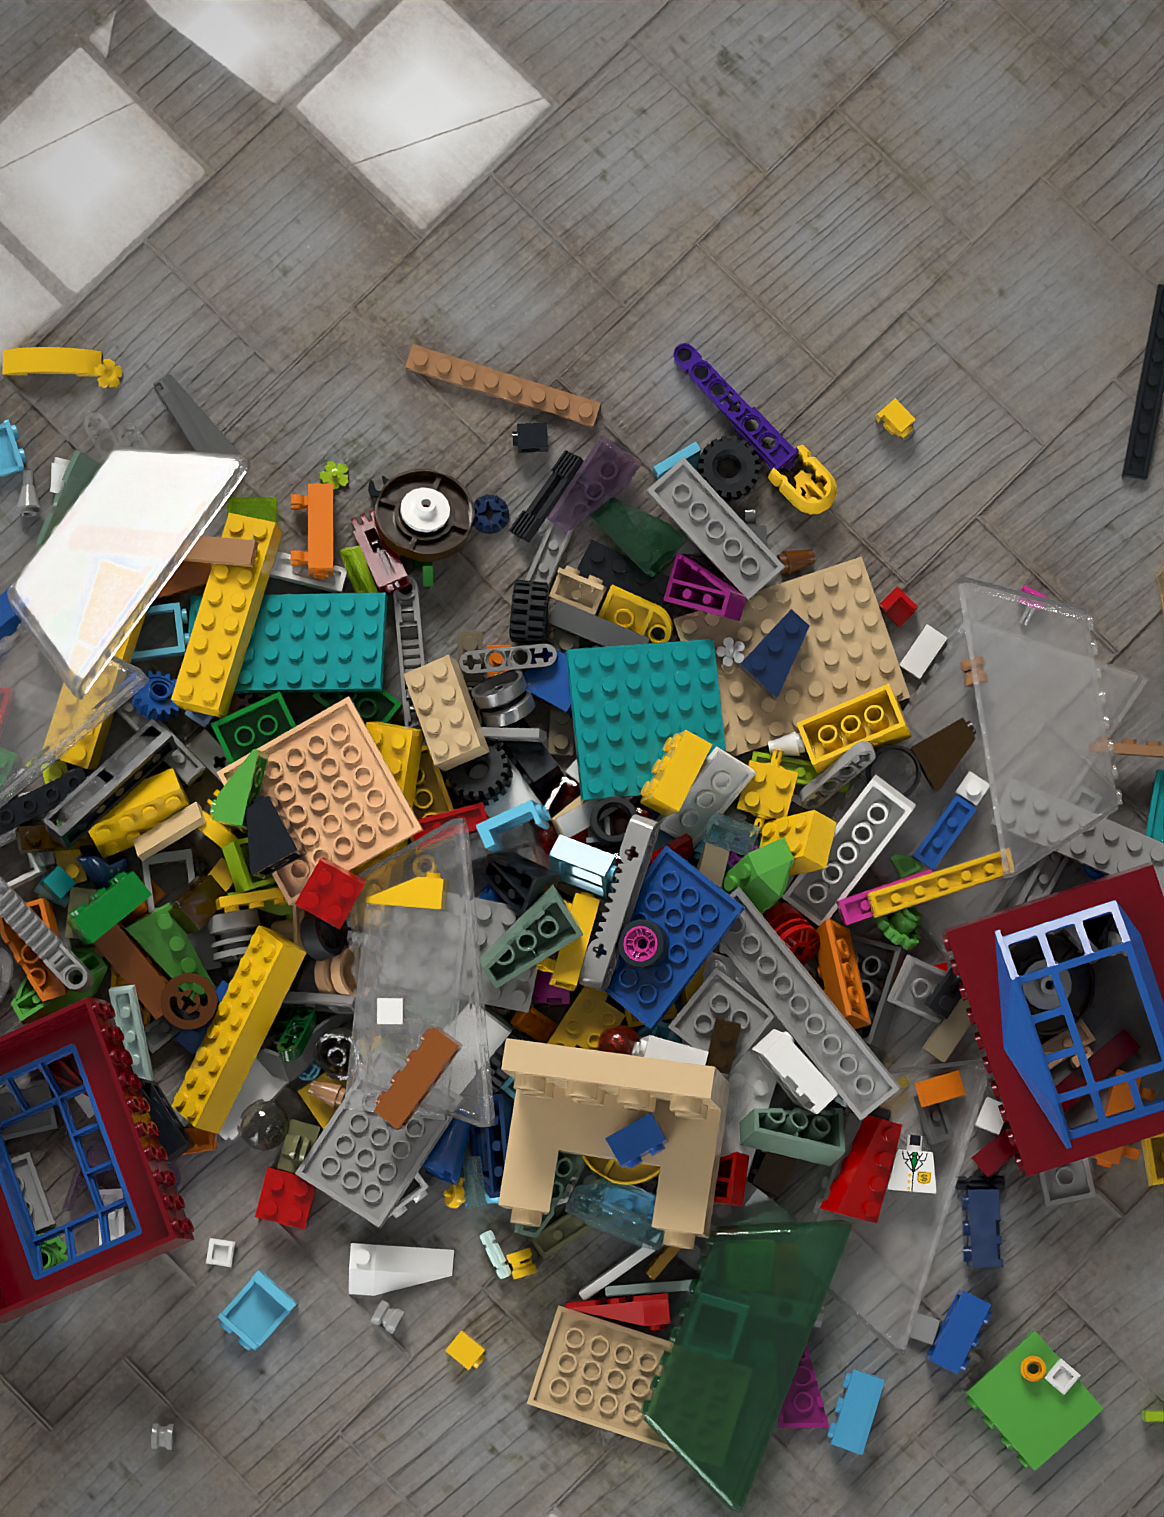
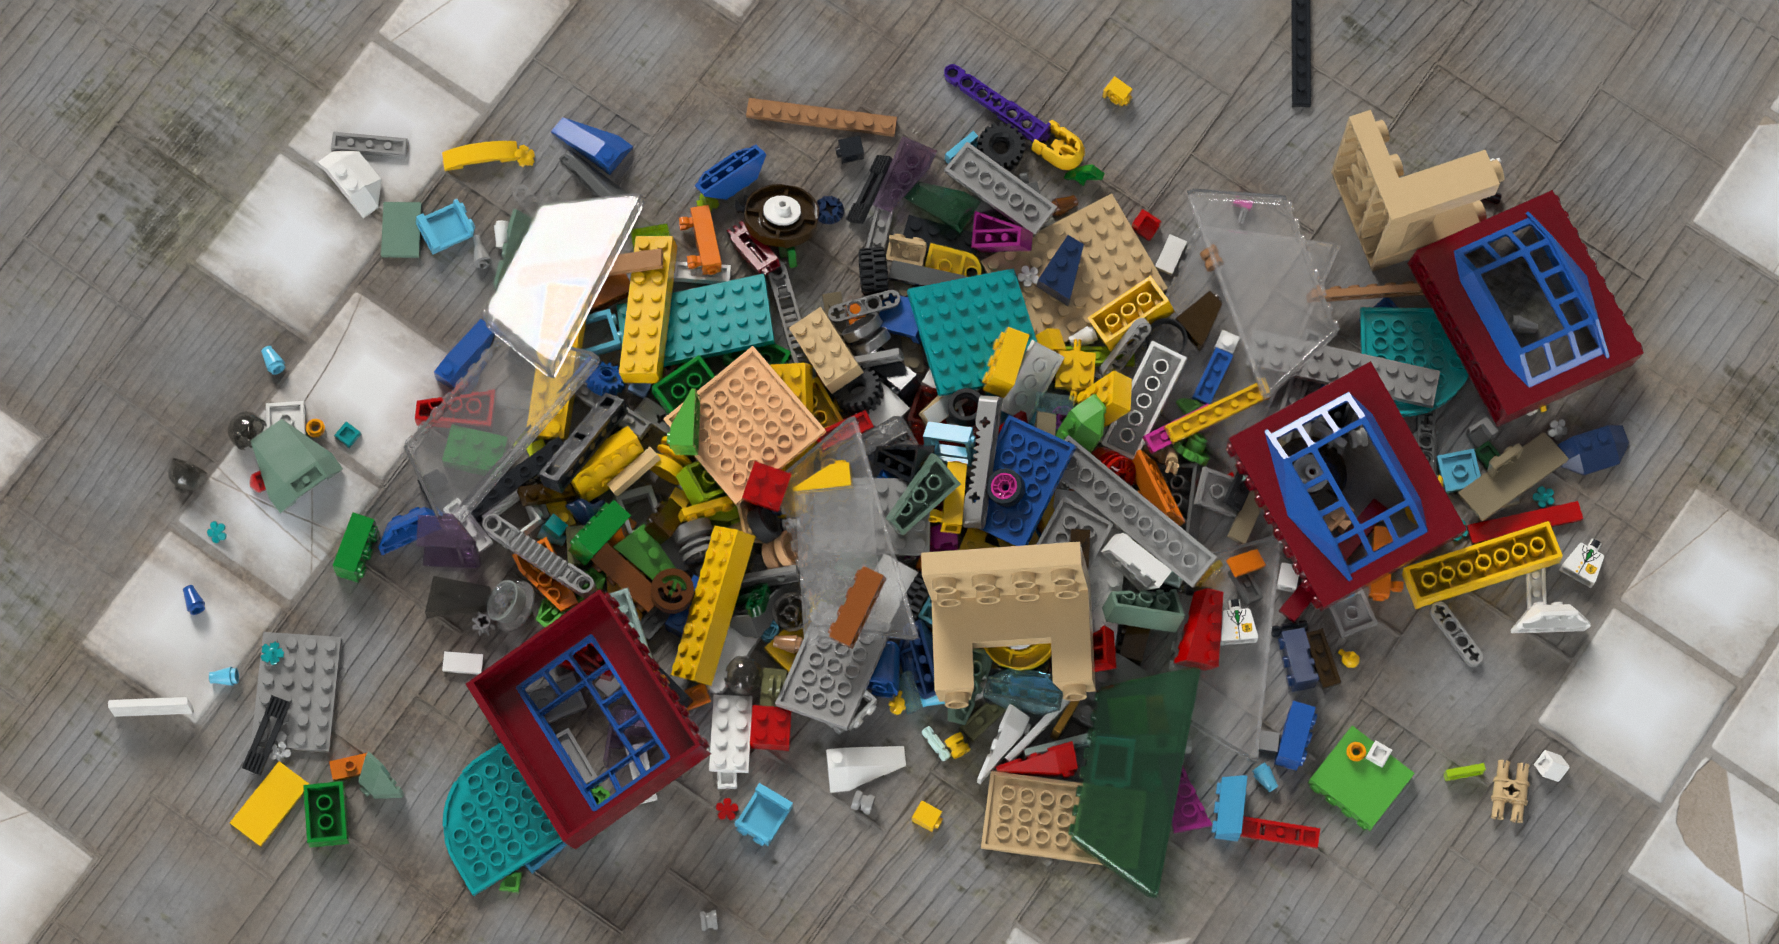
camera: 15 degrees left, 10 degrees down
black slope [246,795,307,879] -> none
lime tile [339,546,378,593] -> none
white tile [377,998,404,1024] -> none
medium azure panel [476,800,551,853] -> none
blue brick [605,1112,669,1169] -> none
none -> blue wedge [551,117,633,175]
none -> blue wedge [695,145,766,200]
none -> white plate [709,695,753,773]
none -> red plant [716,798,738,820]
none -> white wedge [977,704,1031,784]
none -> yellow panel [1035,328,1066,353]
none -> green slope [1064,164,1105,186]
none -> tan arm [1143,444,1180,476]
none -> red hinge [1240,816,1320,849]
none -> medium azure cone [1252,762,1278,792]
none -> dark brown plate [1306,628,1341,689]
none -> yellow piece [1338,649,1360,668]

